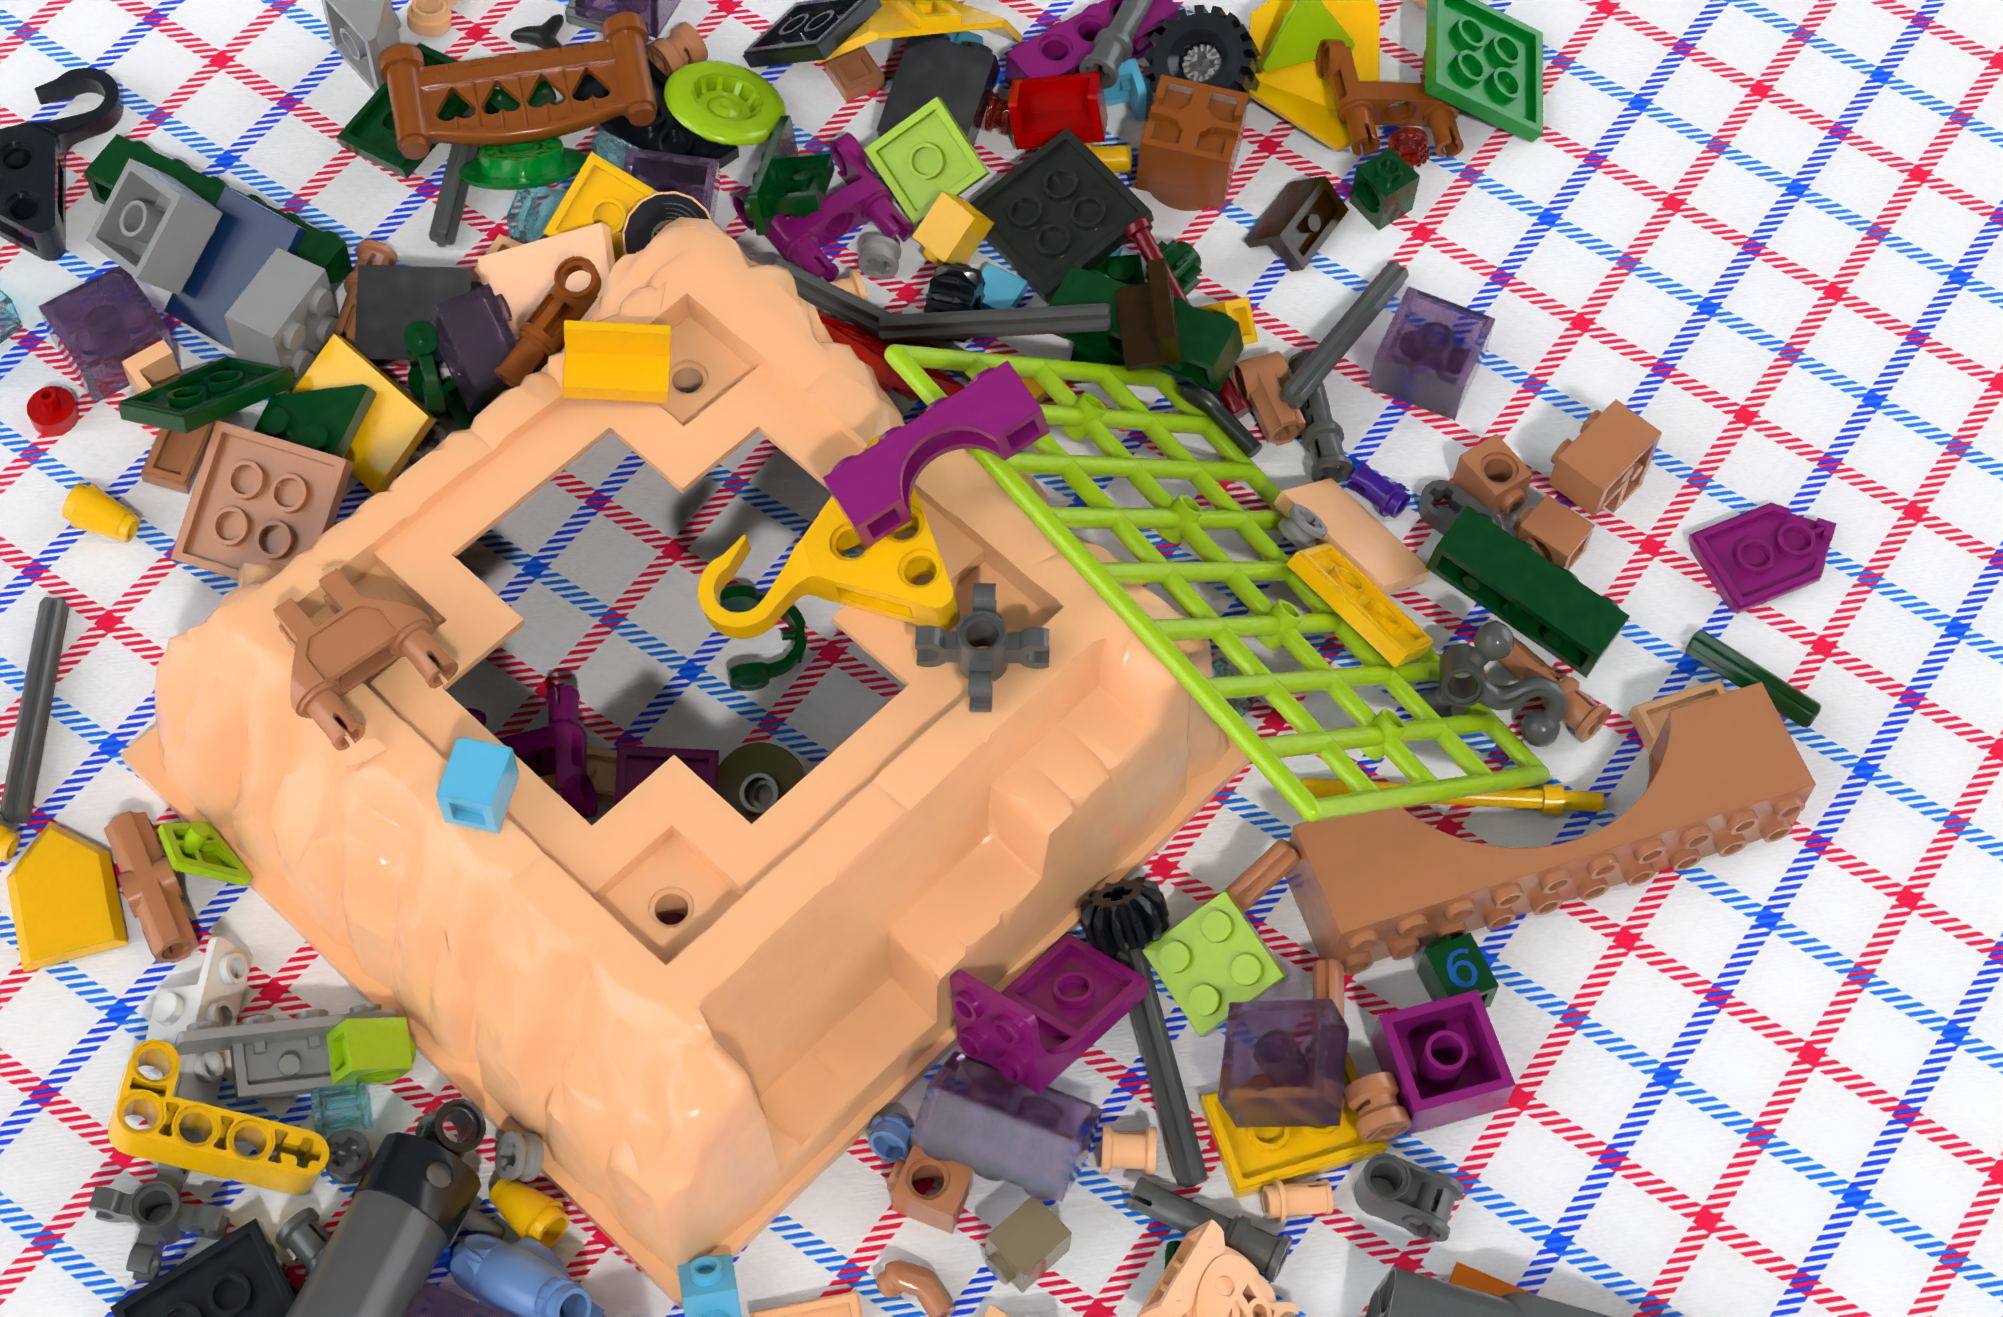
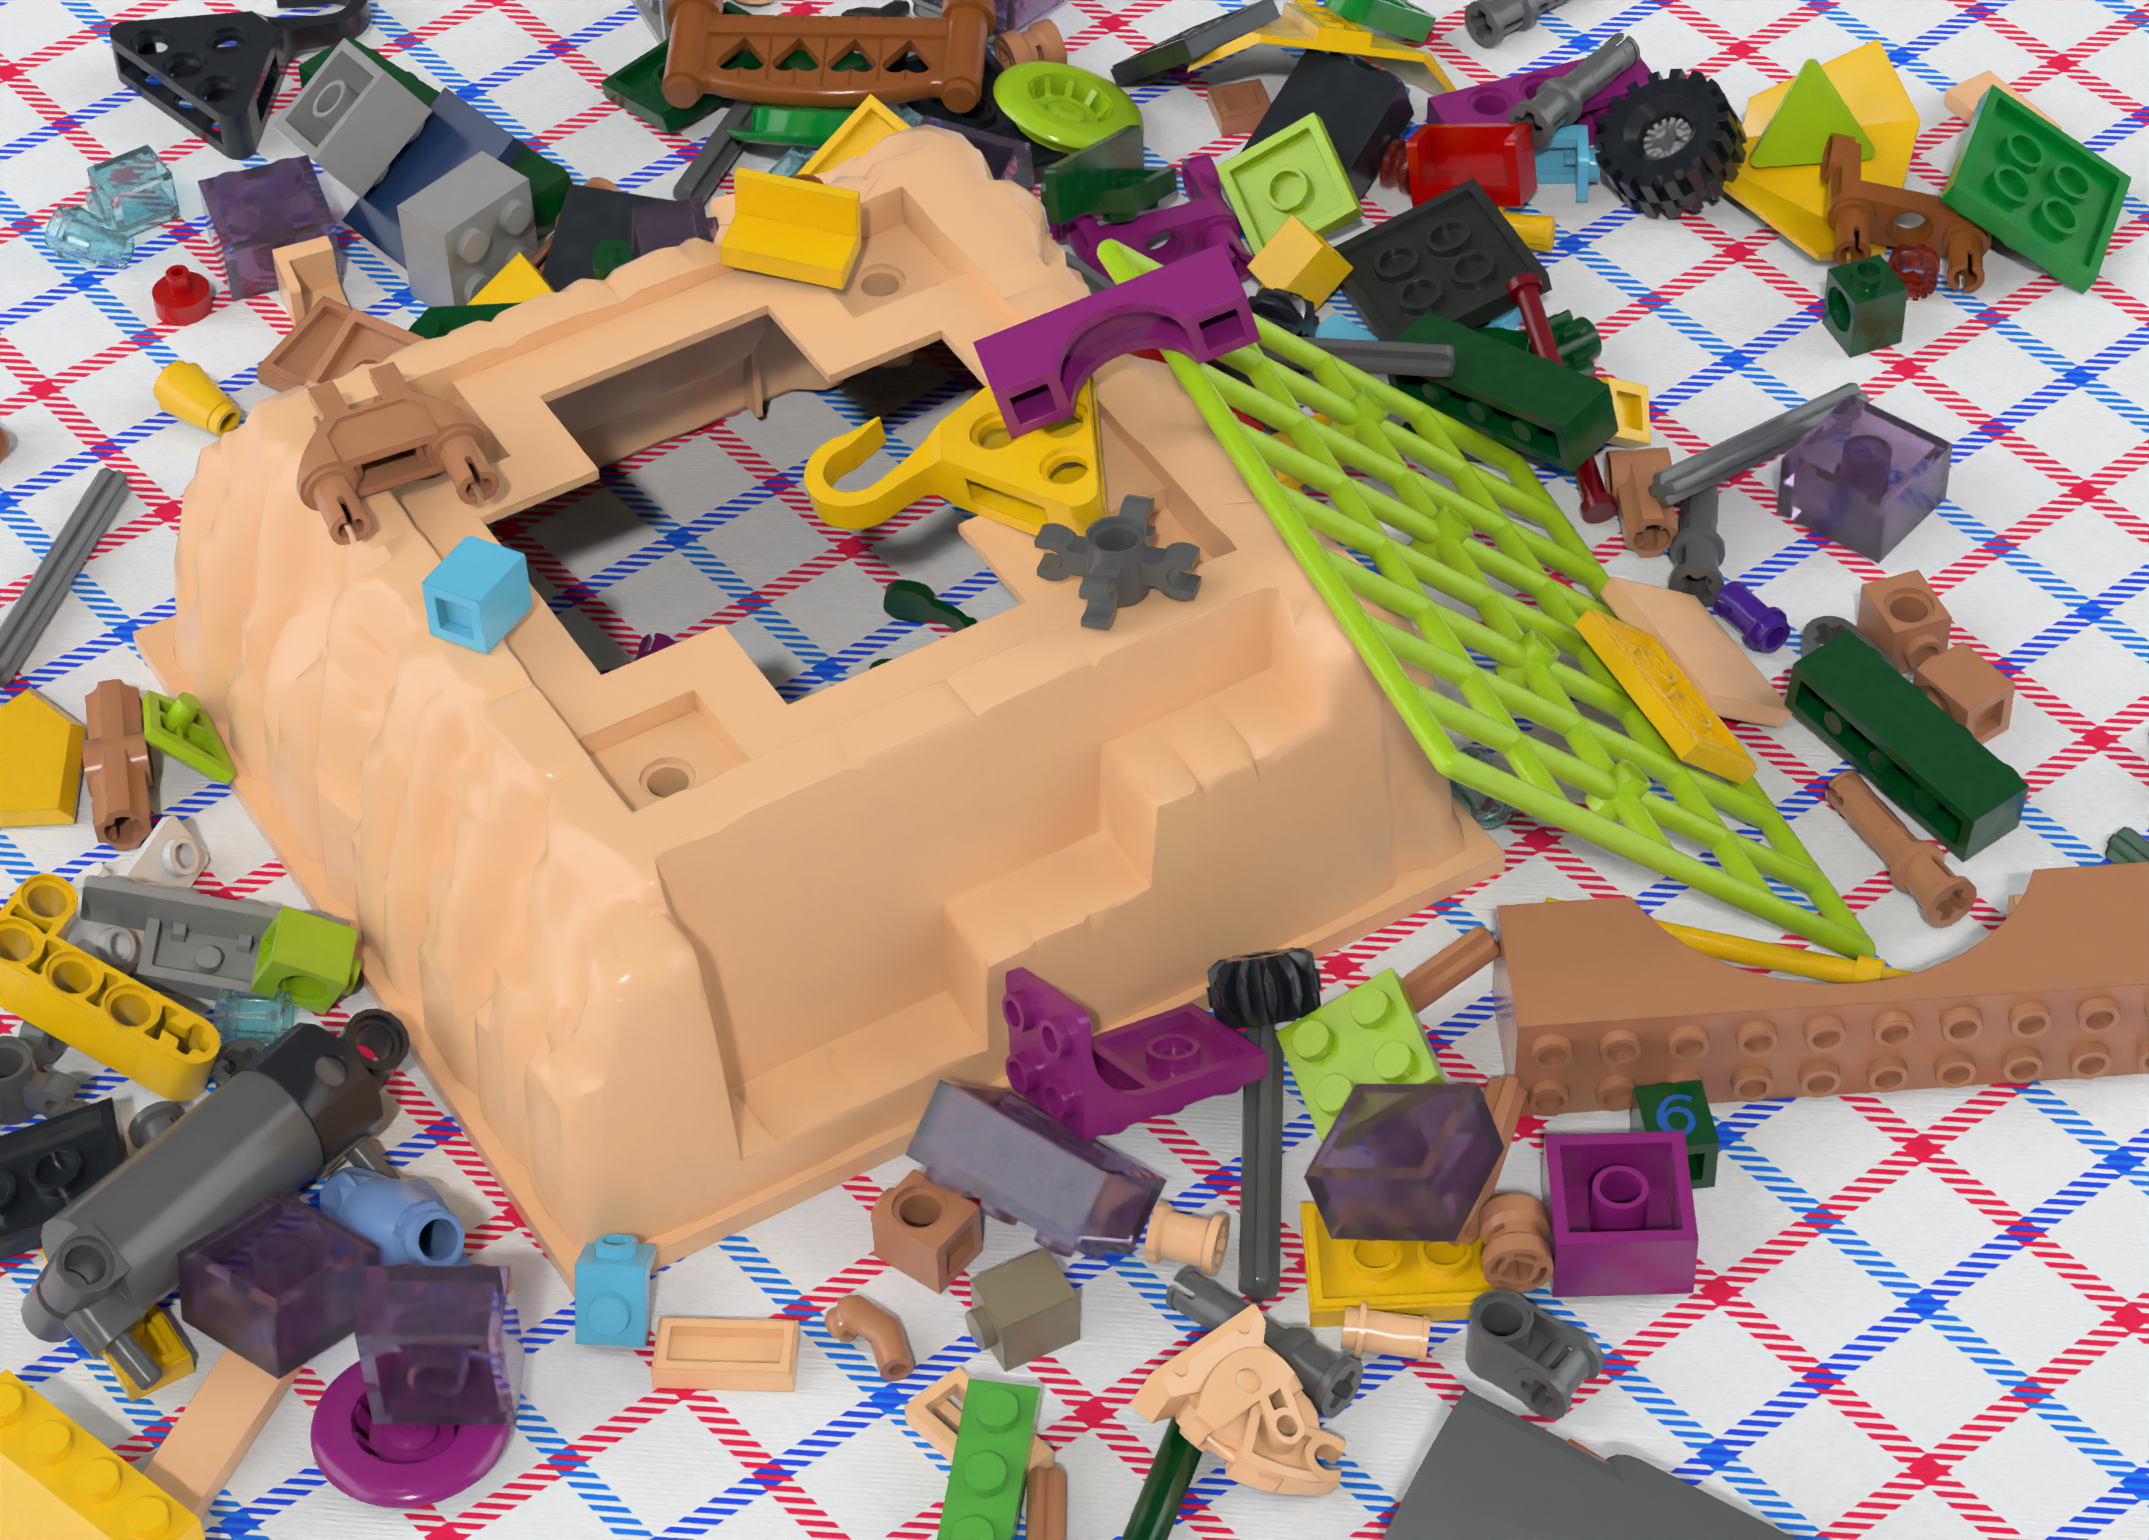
camera: 20 degrees right, 15 degrees down
dark green tile [118,356,295,434] -> none
yellow cone [489,1178,569,1249] -> none
light grey bush [495,1131,544,1182] -> none
medium blue plate [868,1113,920,1163] -> none
dark brown panel [1115,257,1182,371] -> none
dark orange piece [1135,74,1249,211] -> none
pearl dark grey piece [1180,384,1263,458] -> none
dark brown panel [1244,176,1349,272] -> none
light grey bush [1278,504,1328,550] -> none
dark grey piece [1414,621,1568,747] -> none
nougat brick [1549,399,1662,517] -> none

